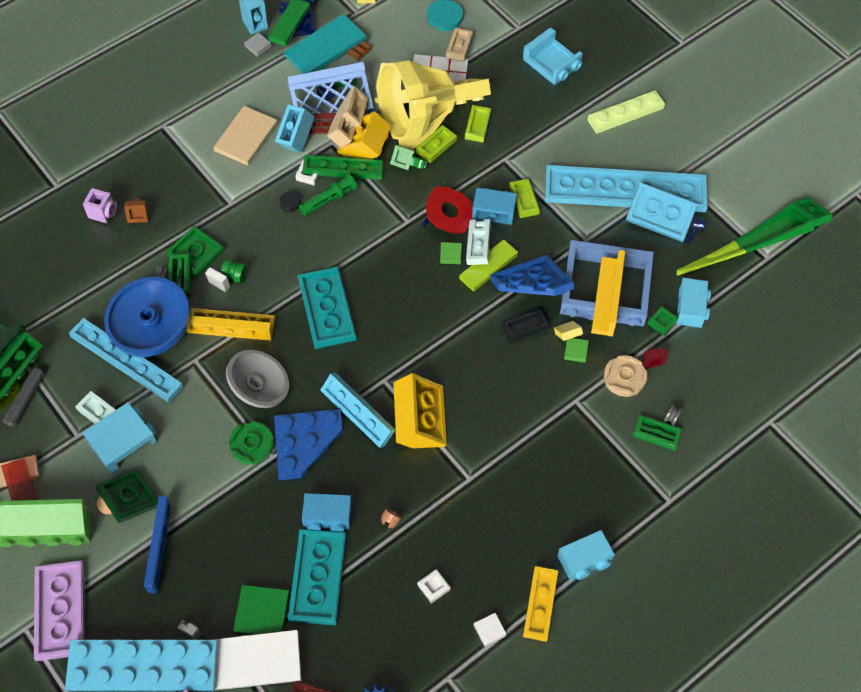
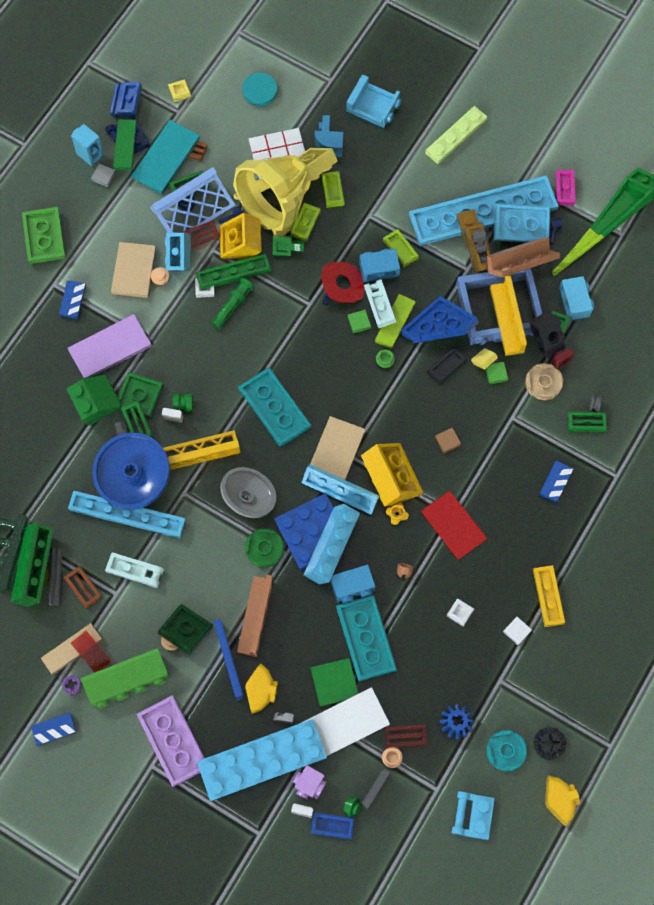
camera: 20 degrees left, 10 degrees up
medium azure panel [82,402,156,474] -> none
lavender brick [83,188,117,223] -> none
dark orange tile [124,198,149,223] -> none
black tile [279,192,300,212] -> none
tan slope [327,86,368,148] -> none
tan plate [446,28,473,61] -> none
medium azure brick [557,530,615,581] -> none
none -> bright green plate [22,207,66,264]
none -> blue tile [59,280,86,319]
none -> dark orange tile [63,566,103,609]
none -> green slope [66,375,122,426]
none -> lavender tile [67,314,152,379]
none -> light nougat plate [151,267,169,285]
none -> nougat fence [237,575,273,658]
none -> yellow piece [246,664,278,714]
none -> medium azure brick [304,504,360,584]
none -> tan tile [310,416,365,480]
none -> dark azure brick [315,115,343,157]
none -> bright green plate [376,350,395,368]
none -> yellow plate [386,503,409,525]
none -> red window [421,491,487,560]
none -> medium nougat tile [435,428,461,454]
none -> pearl gold plate [456,209,491,274]
none -> nougat fence [487,237,560,278]
none -> black brick [529,311,567,358]
none -> blue tile [539,460,573,503]
none -> dark pink plate [555,170,576,206]

